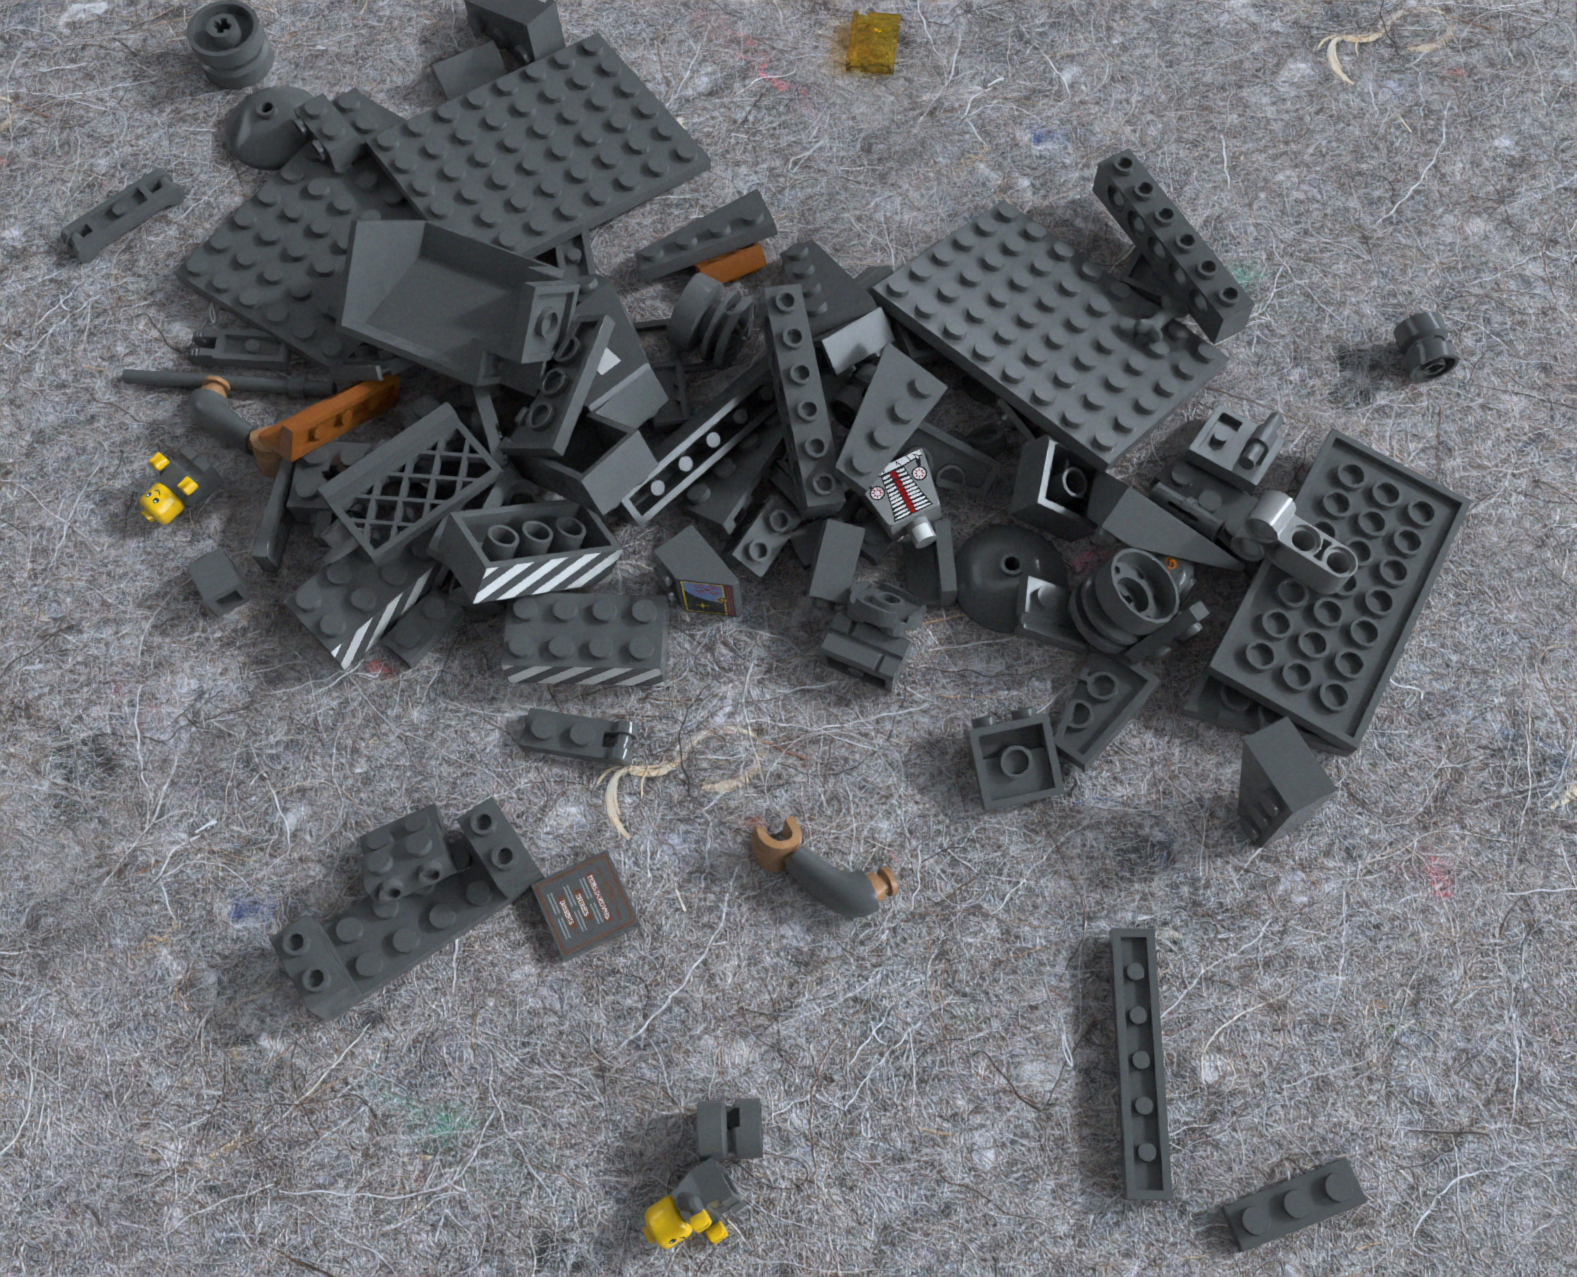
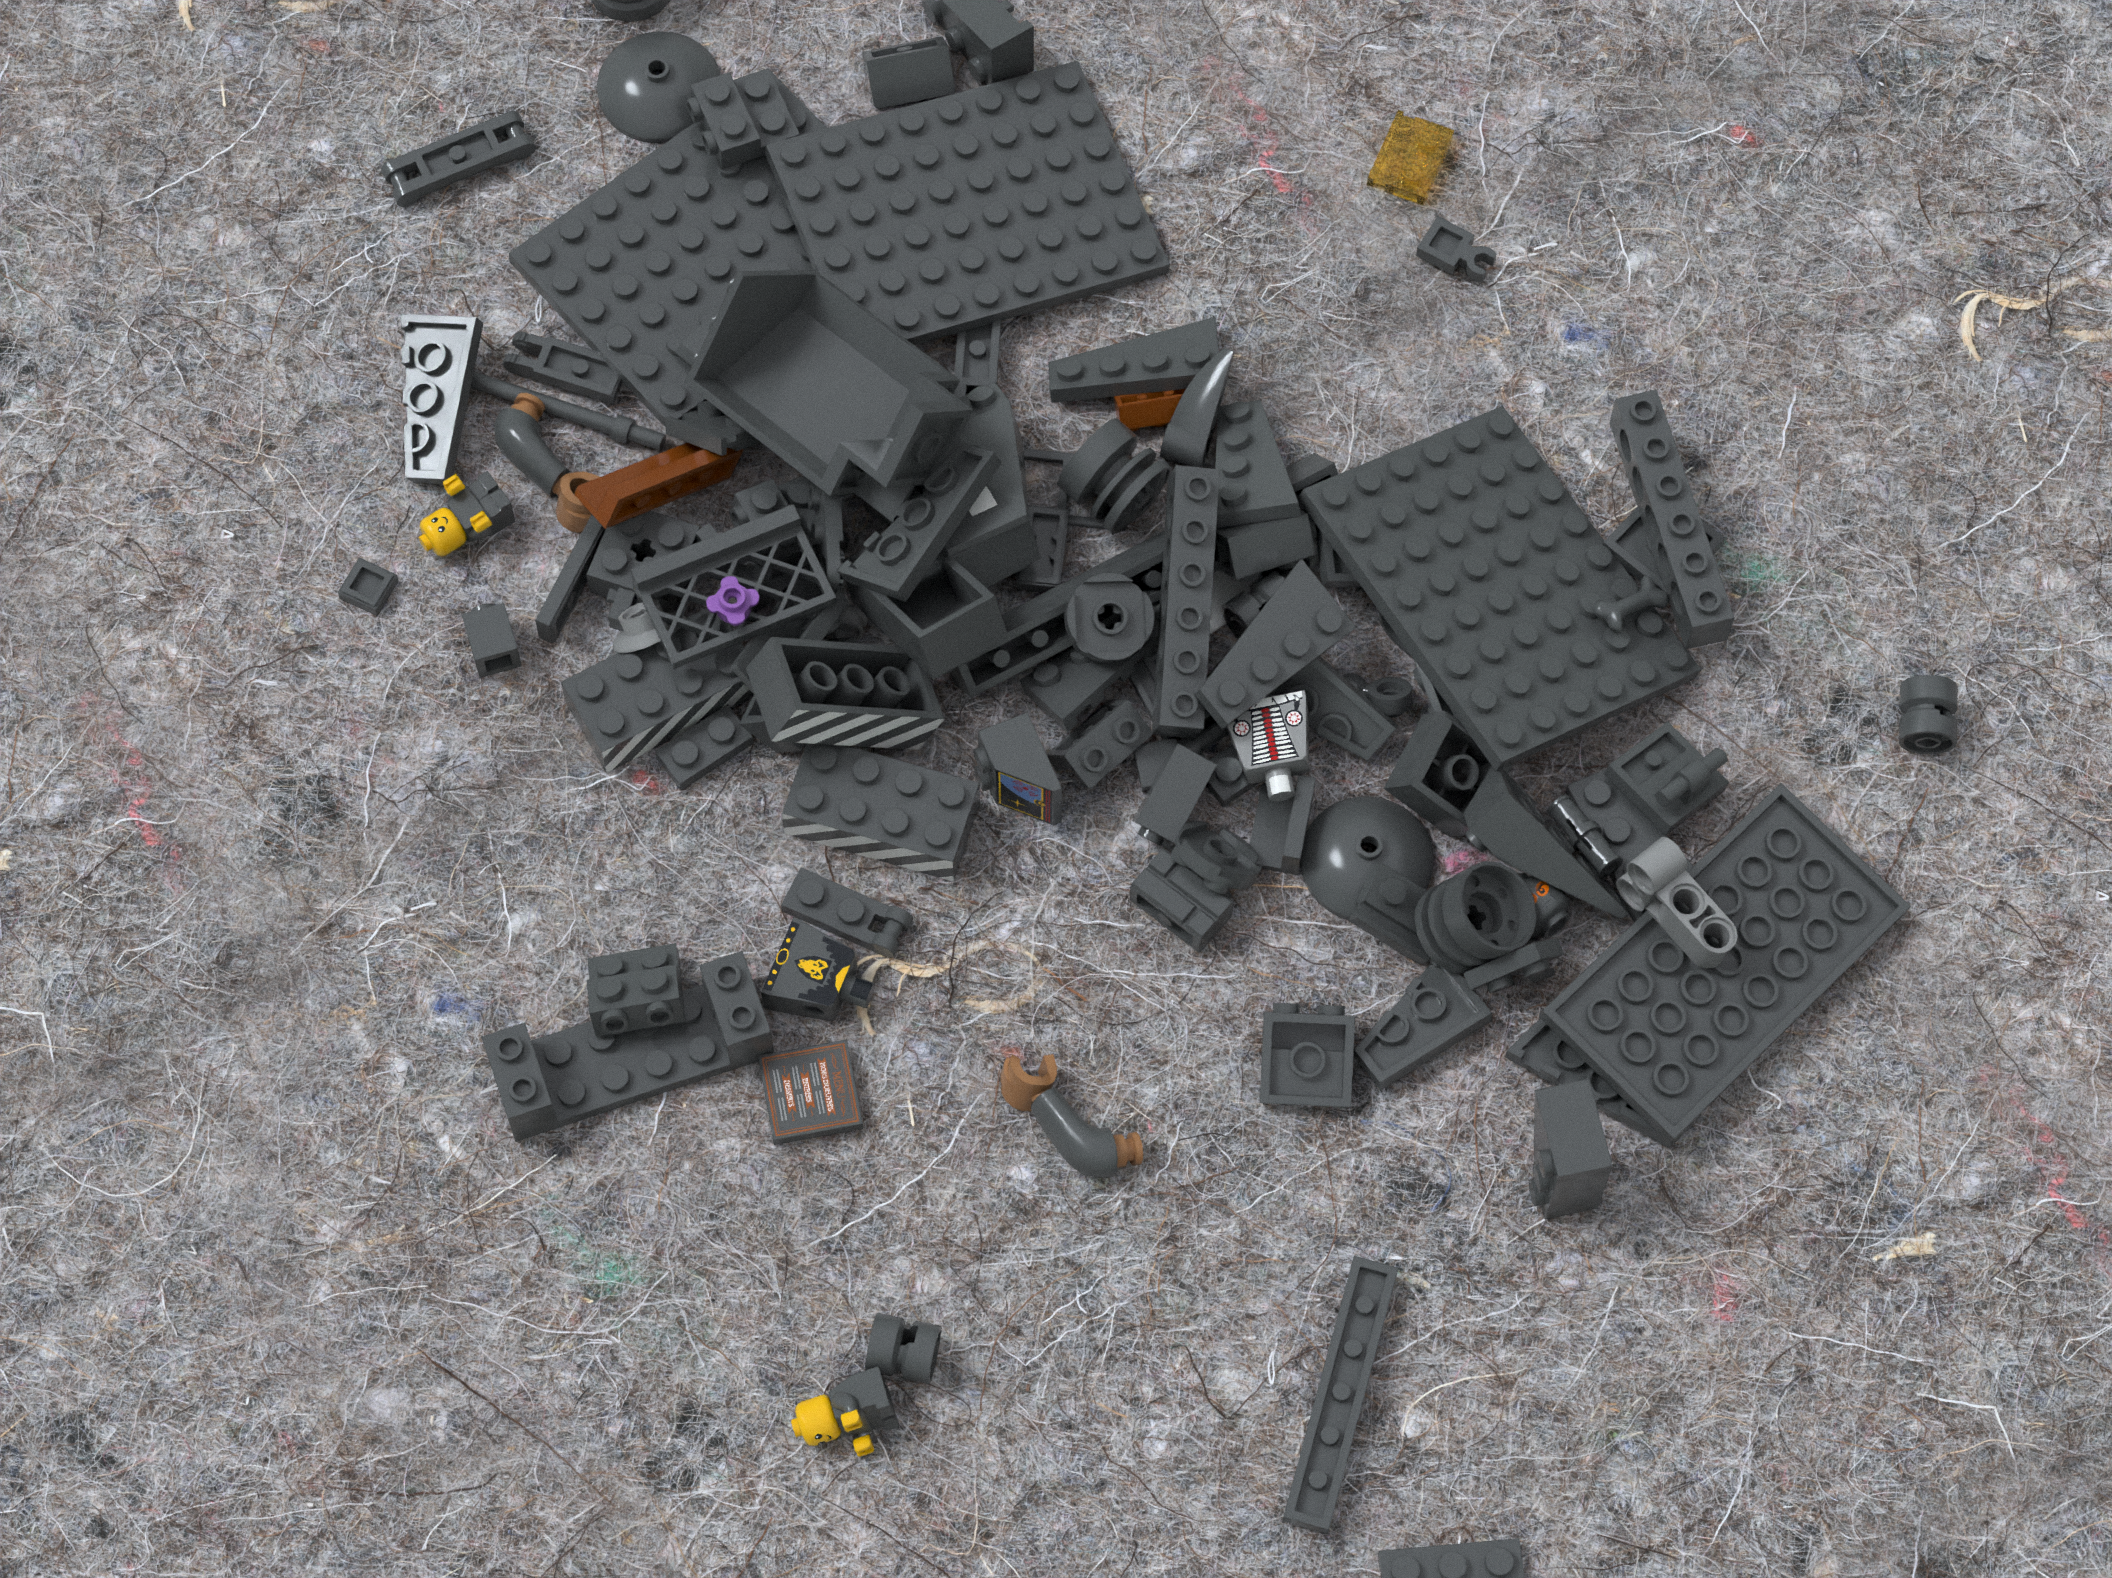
camera: 10 degrees right, 0 degrees up
none -> dark grey tile [338,557,399,616]
none -> wing [400,314,483,485]
none -> medium lavender plate [706,576,759,626]
none -> torso [761,917,875,1021]
none -> dark grey plate [1064,573,1154,663]
none -> dark grey piece [1160,348,1235,468]
none -> dark grey plate [1416,216,1497,283]

